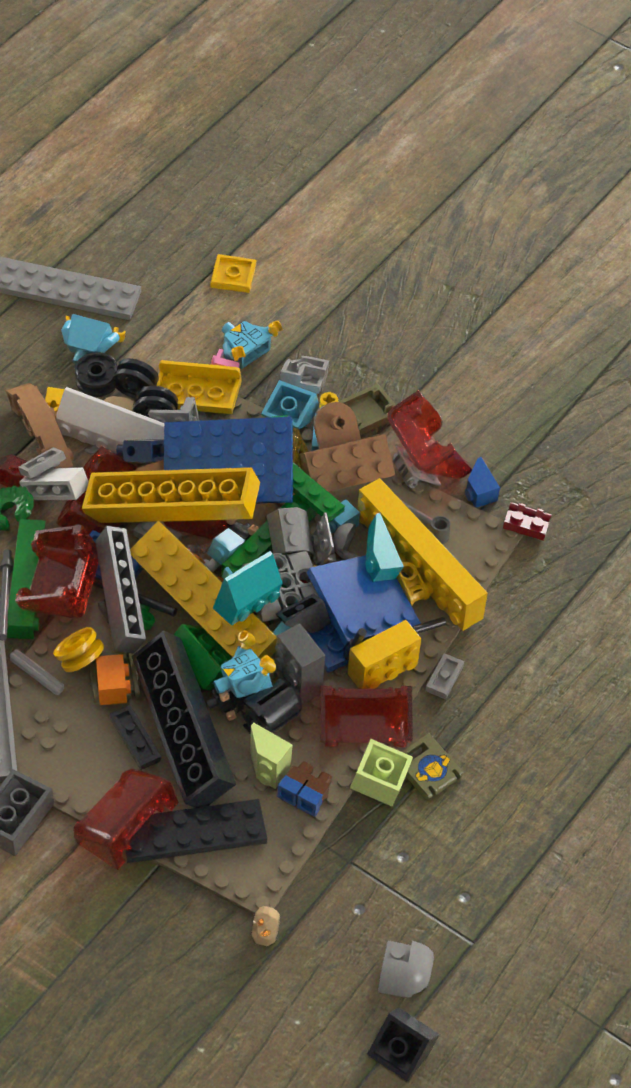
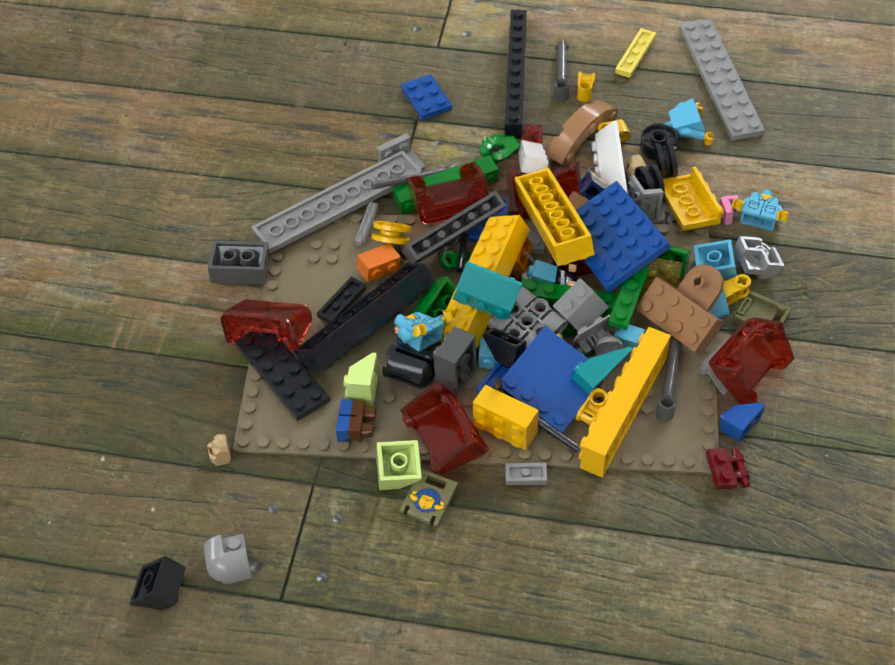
camera: 70 degrees right, 0 degrees up
light grey plate [18,447,66,479] -> none
yellow tile [210,254,256,293] -> none

